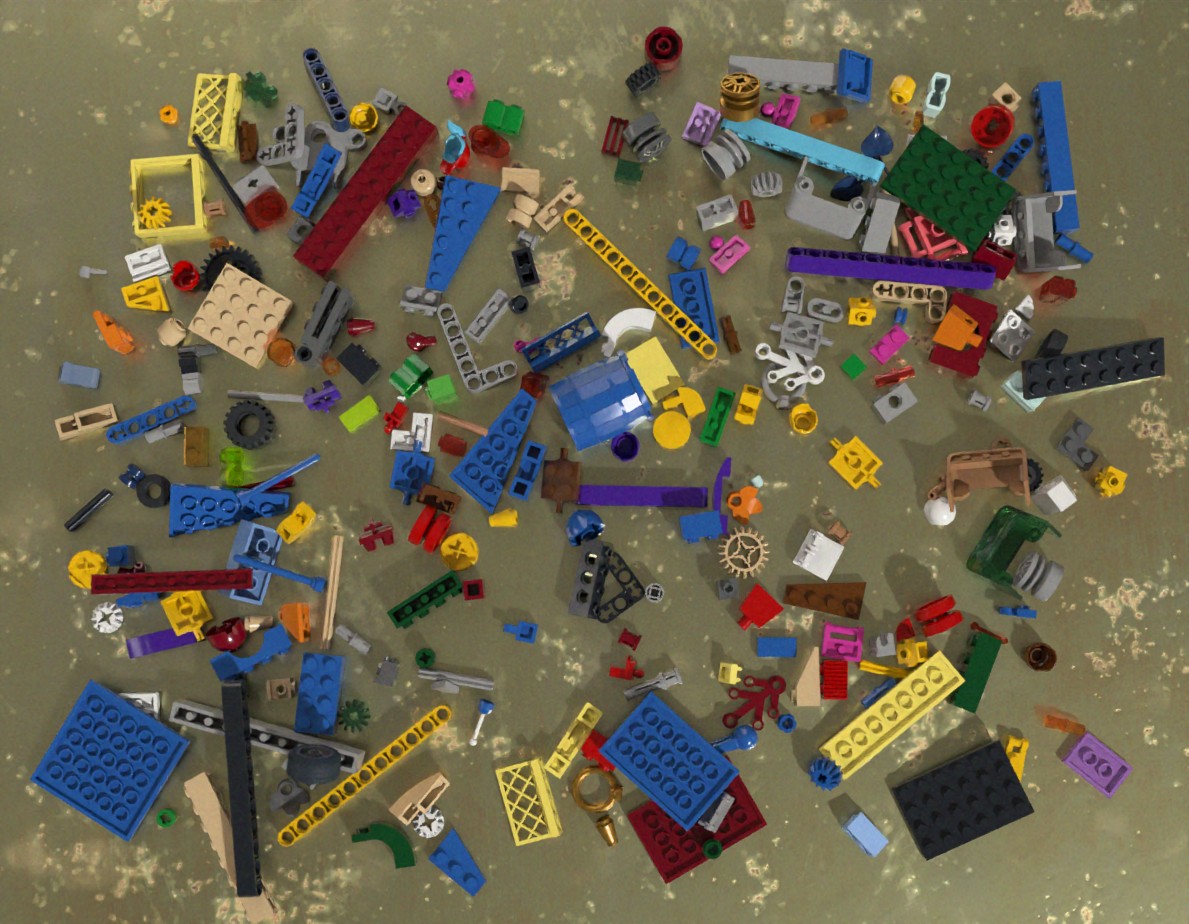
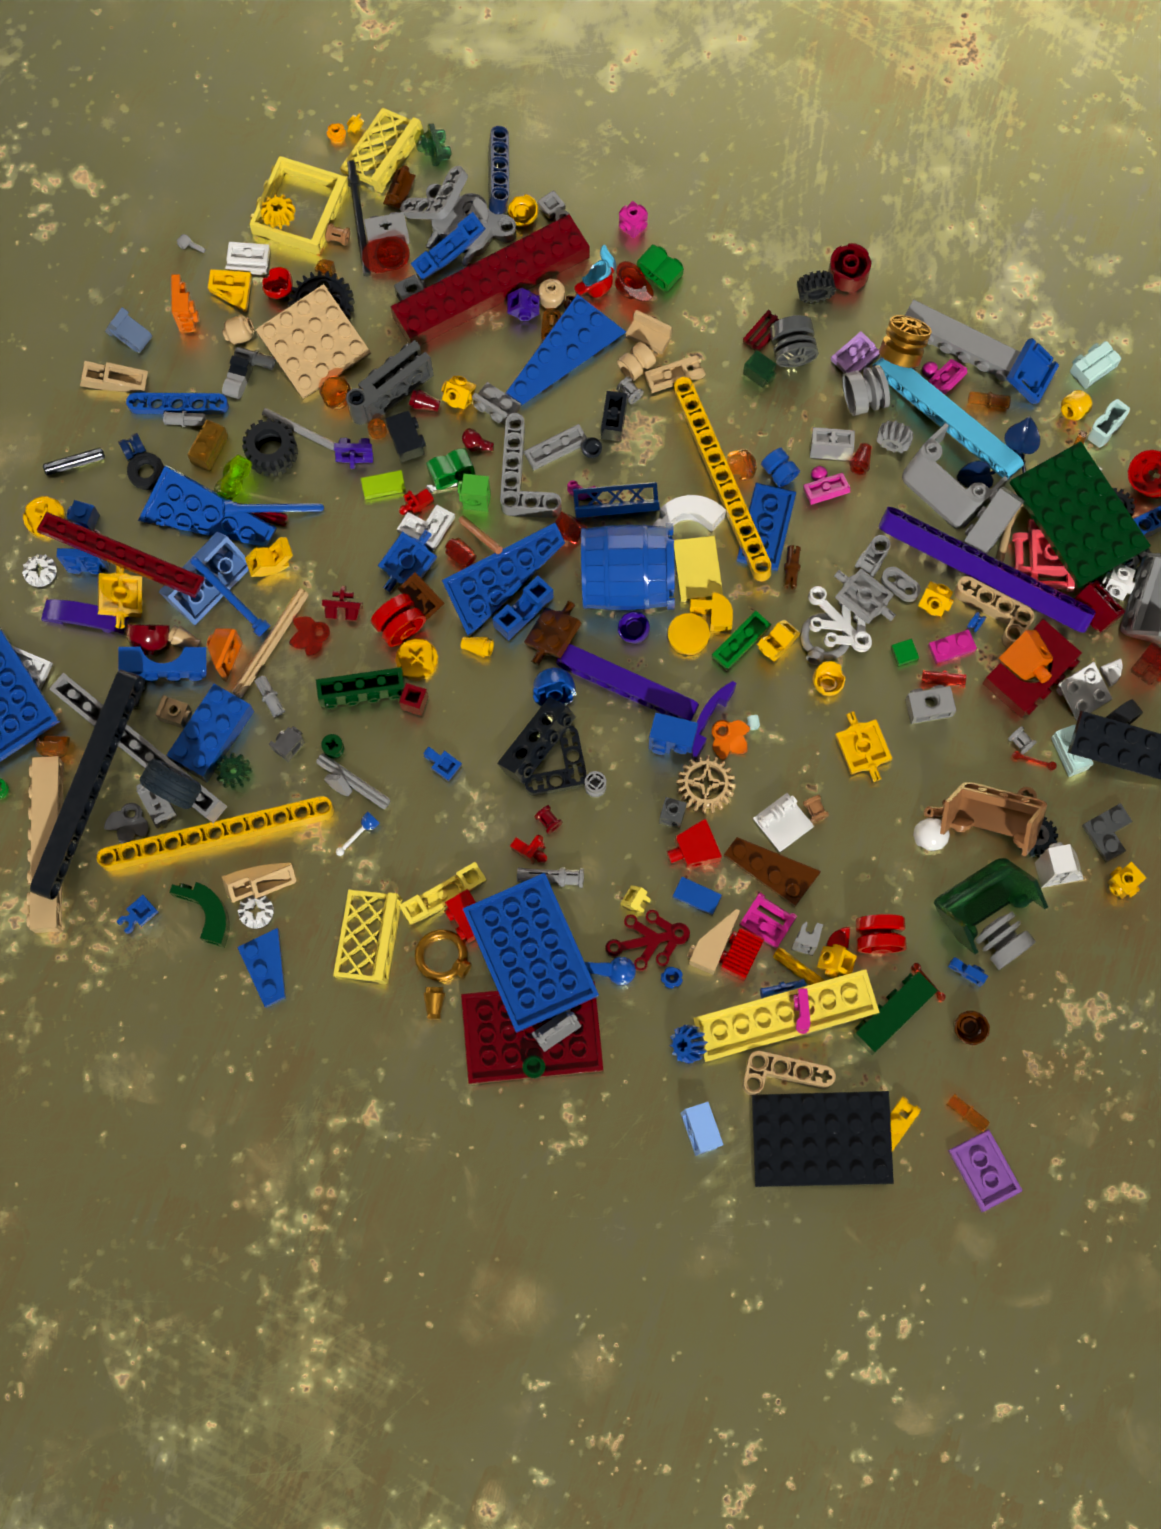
camera: 25 degrees right, 10 degrees down
none -> clear orange hair [35,736,70,758]
none -> blue plate [117,895,158,934]
none -> clear red plate [289,616,330,656]
none -> yellow plate [347,113,365,134]
none -> yellow brick [441,376,476,409]
none -> light grey tile [468,197,489,224]
none -> clear orange hair [727,449,757,480]
none -> tan beam [743,1051,836,1096]
none -> dark pink plate [793,988,810,1034]
none -> clear red hinge [1012,751,1057,771]
none -> light aqua brick [1070,341,1121,389]

